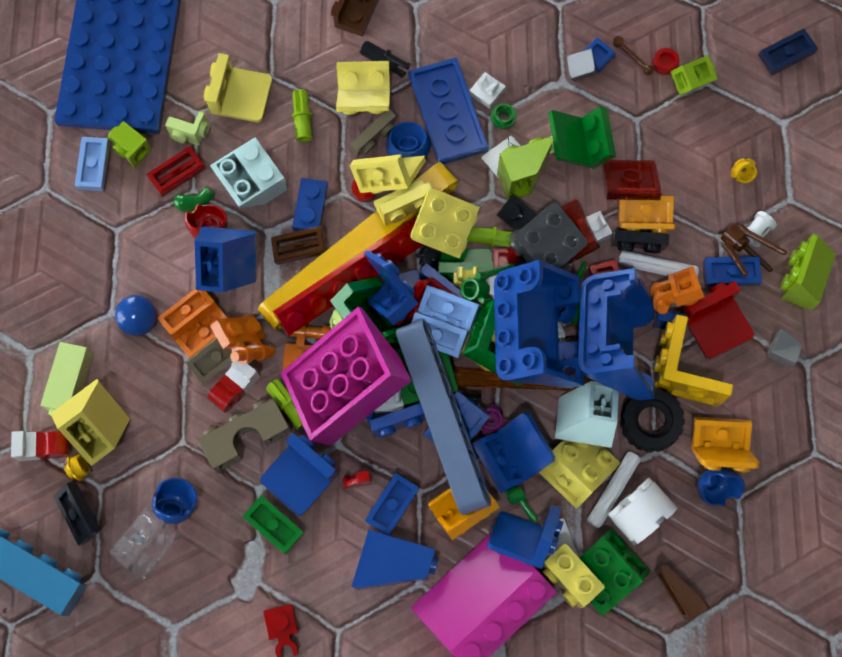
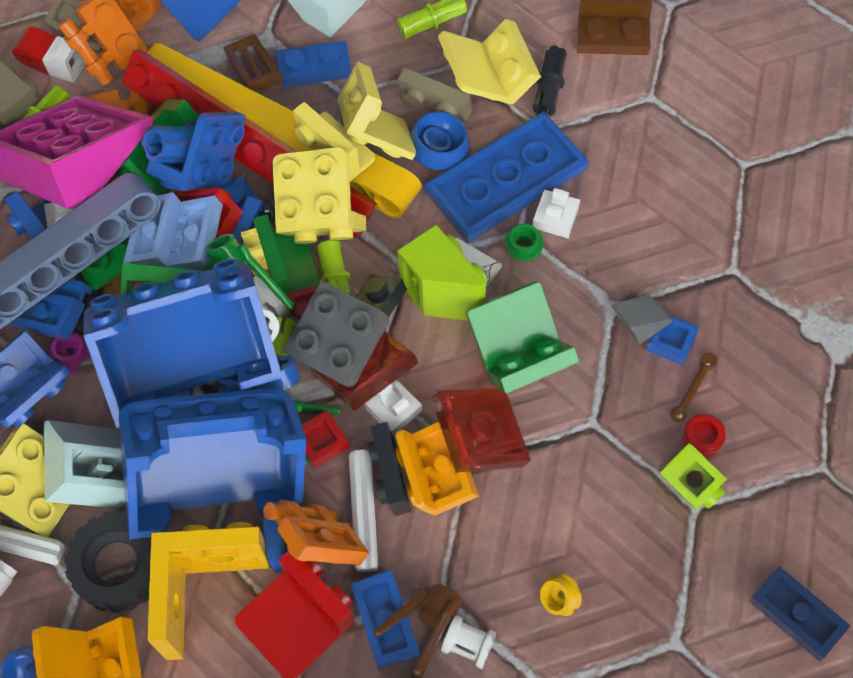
camera: 75 degrees right, 10 degrees down
none -> blue piece [142,121,197,165]

